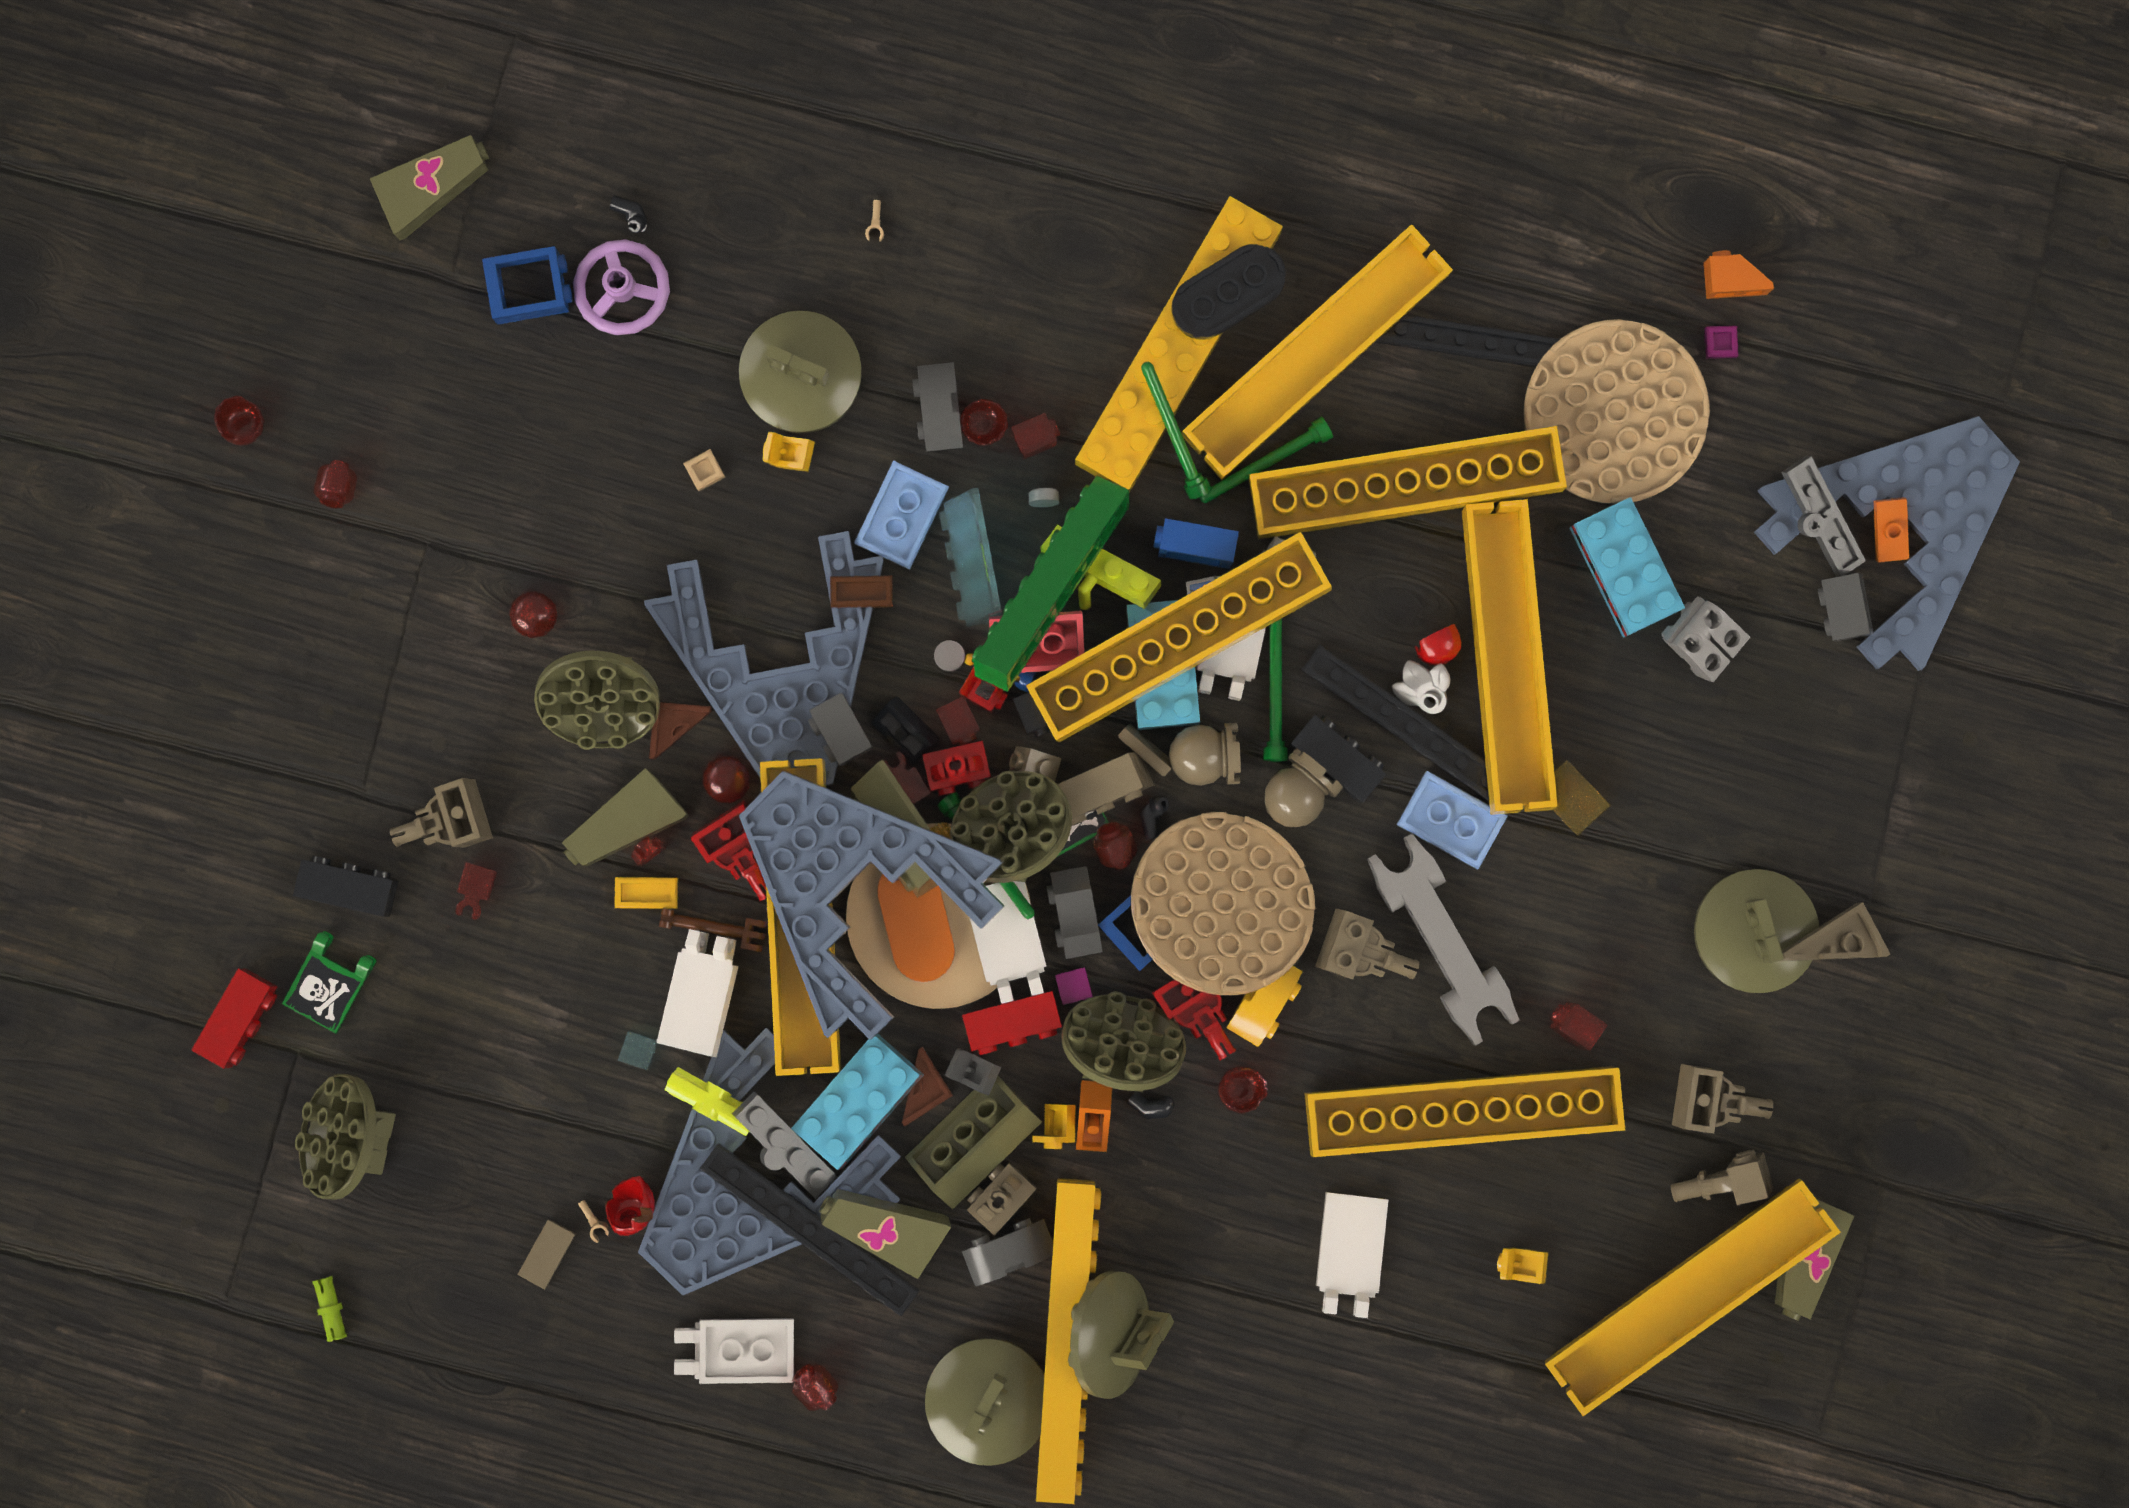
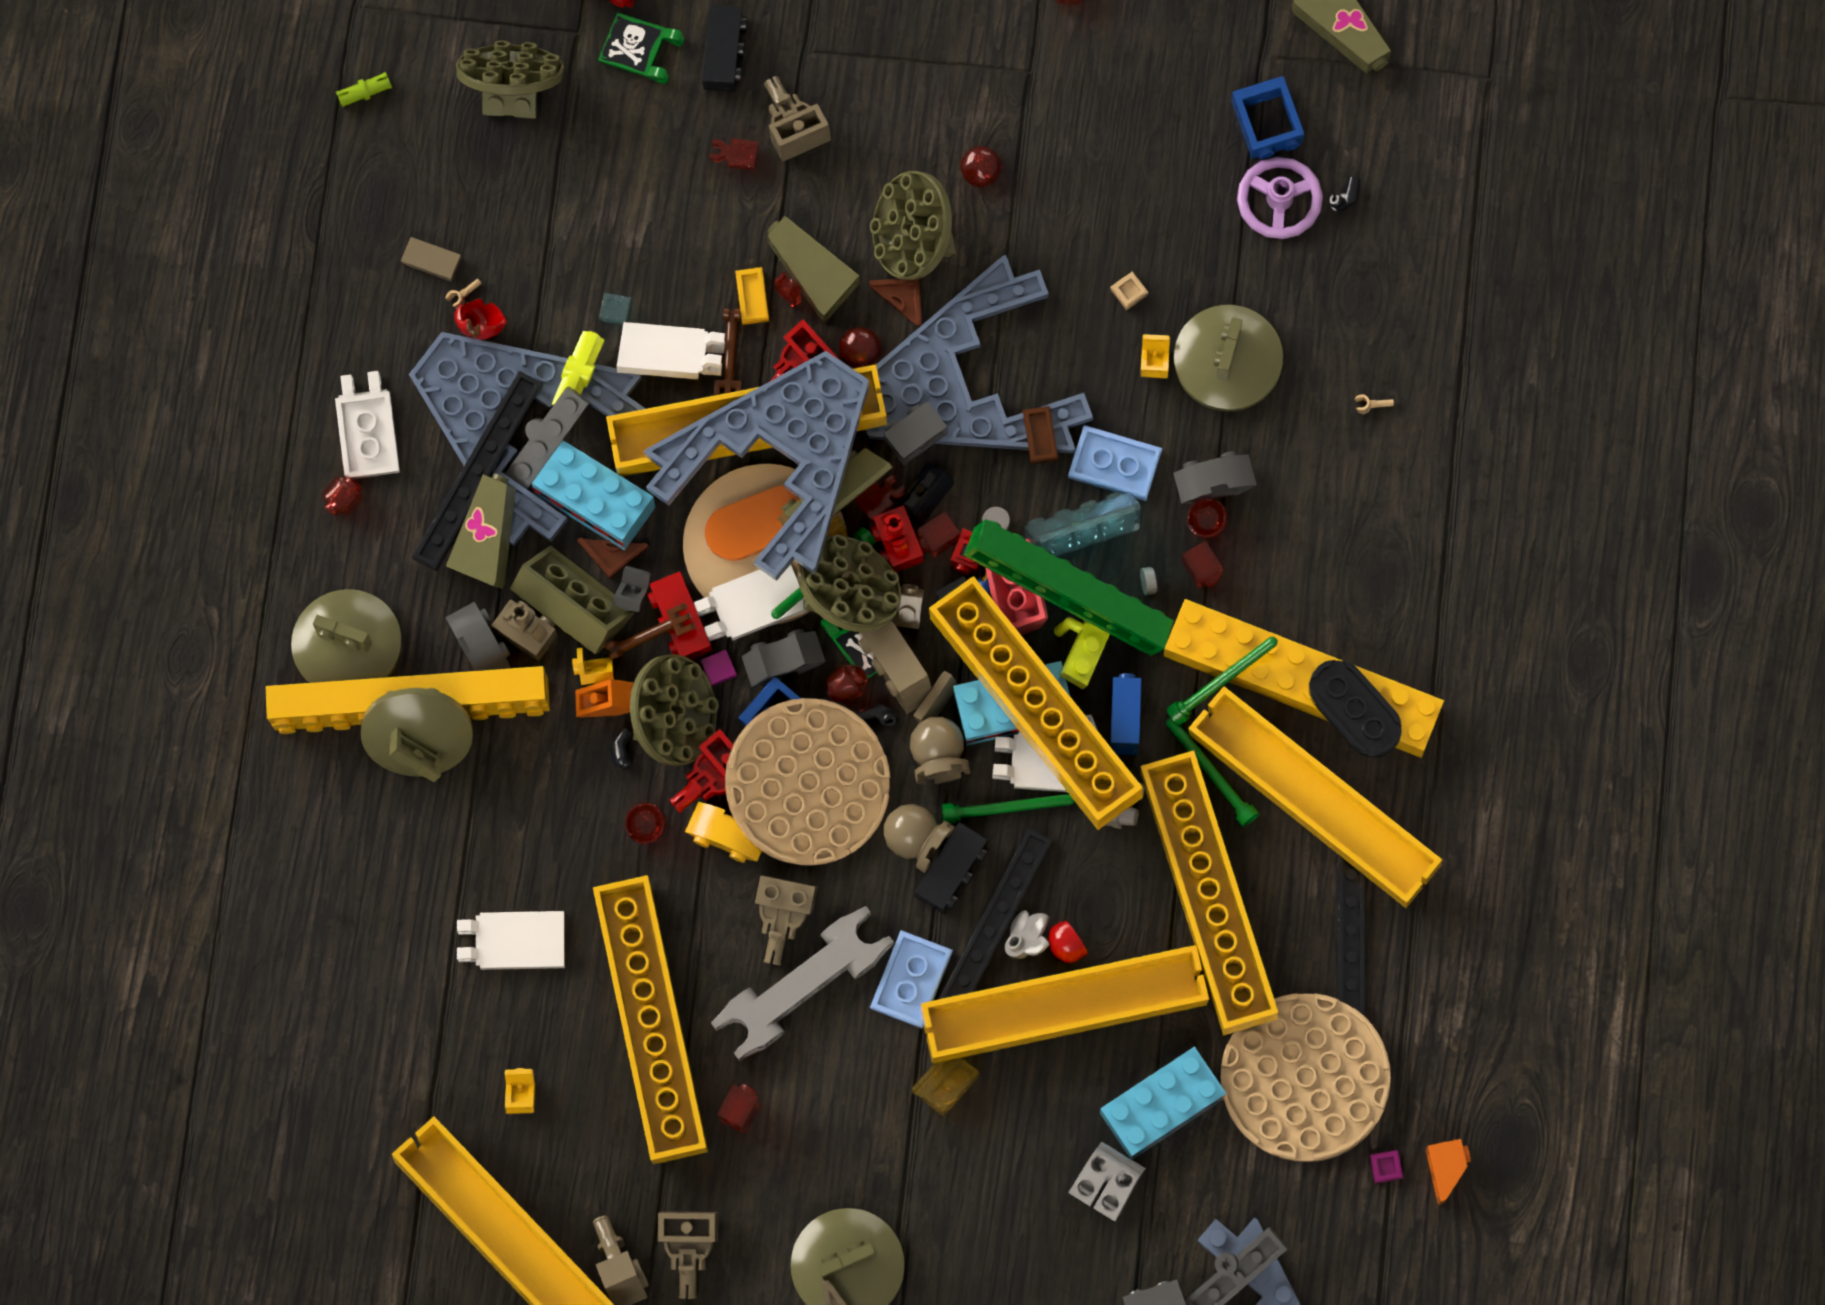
camera: 90 degrees right, 10 degrees down
none -> reddish brown hinge [604,603,696,660]

